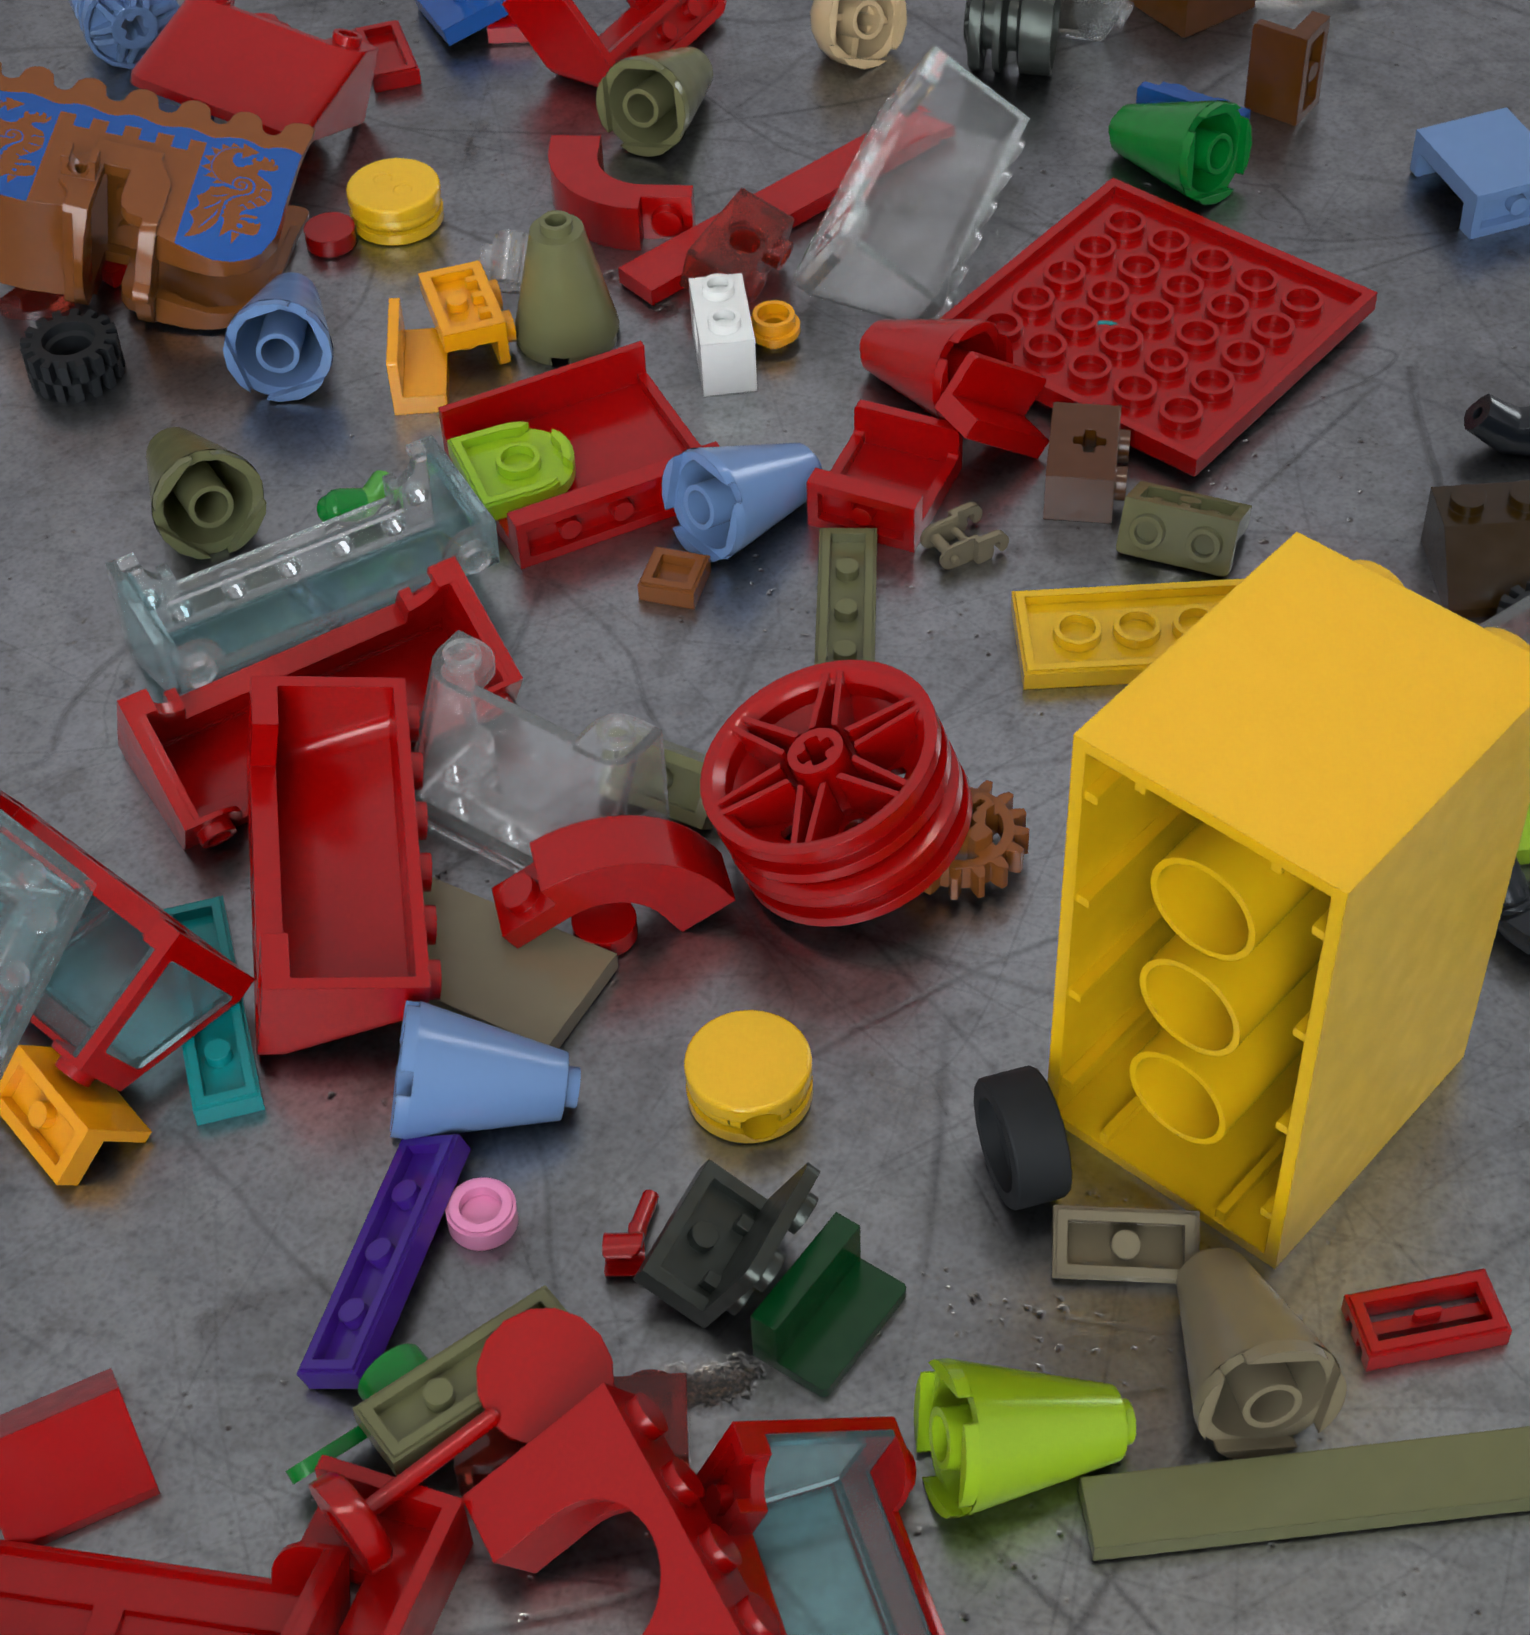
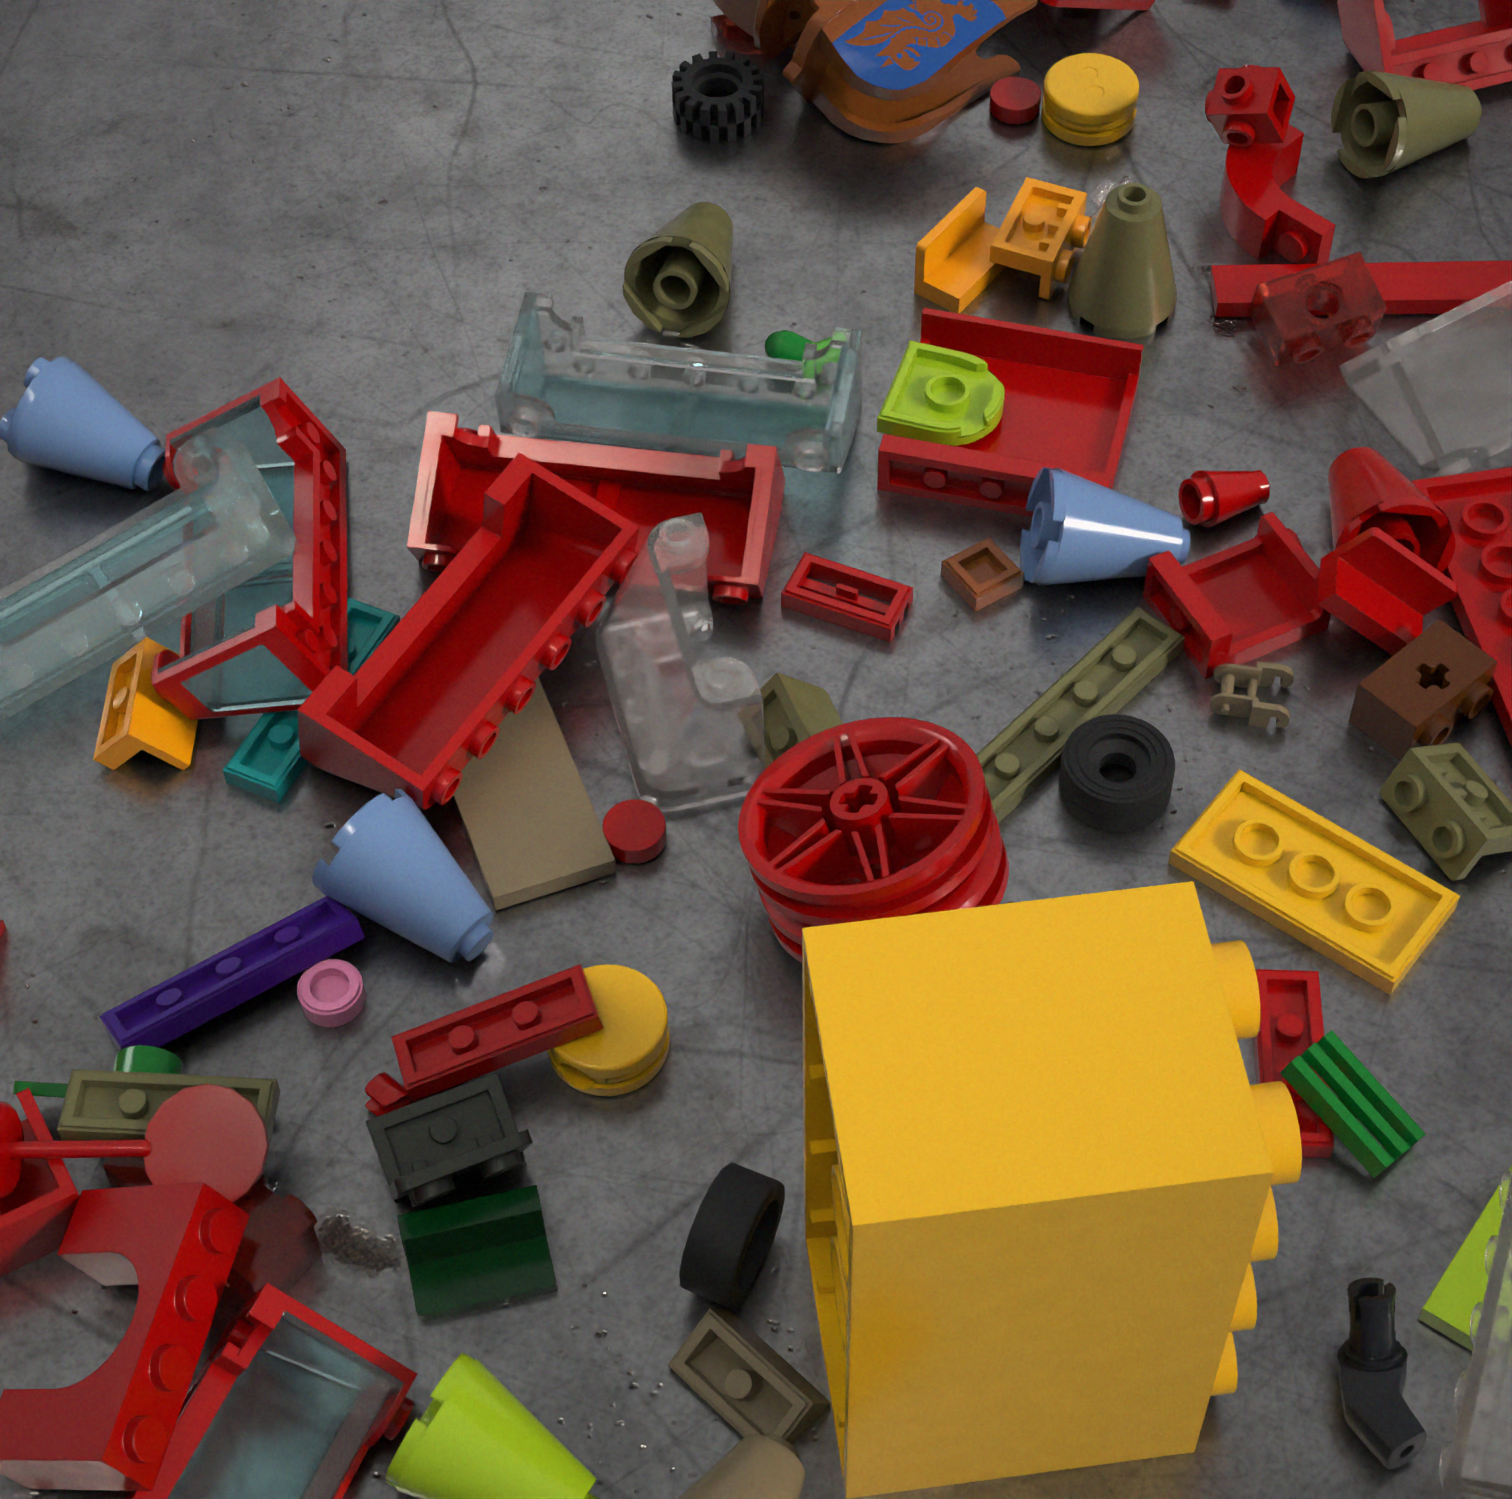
camera: 40 degrees right, 5 degrees up
medium blue cone [223,272,334,402] -> none
red arch [491,815,736,949] -> none
white brick [689,273,757,397] -> none
light orange plate [751,300,801,349] -> none
none -> red tile [391,964,604,1102]
none -> red tile [781,552,913,643]
none -> black tyre [1059,714,1175,832]
none -> red cone [1178,470,1270,528]
none -> red brick [1205,65,1295,147]

